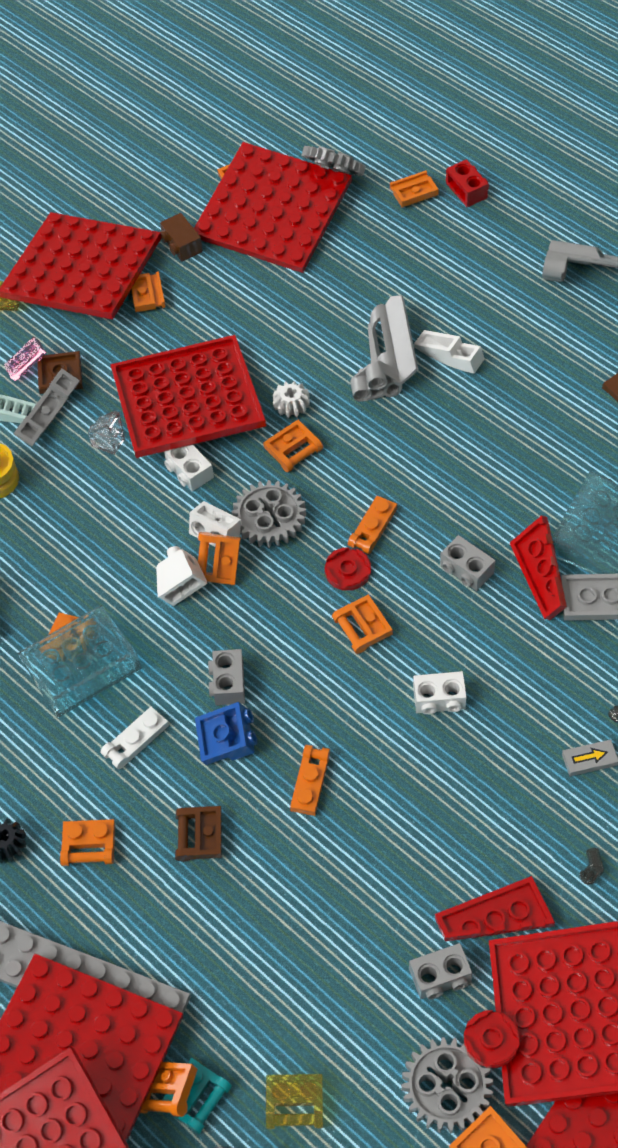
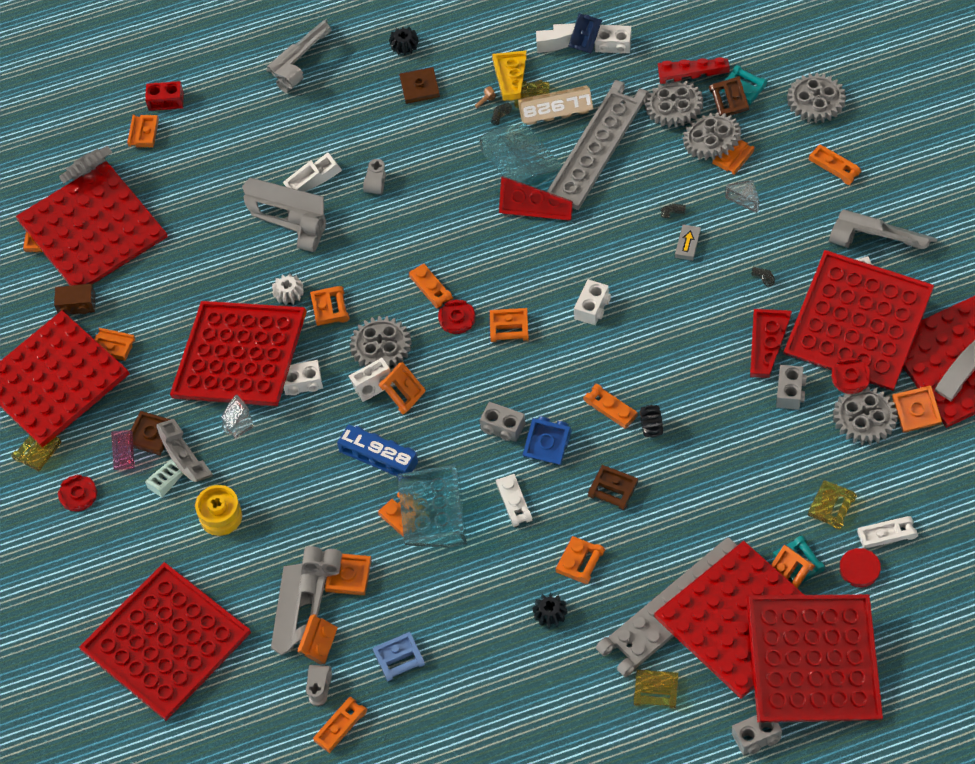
camera: 60 degrees left, 0 degrees up
white torso [156,546,207,606] -> none
light grey brick [440,535,495,591] -> none
none -> blue brick [337,424,418,481]
none -> light grey piece [363,159,386,194]
none -> black gear [640,405,663,438]

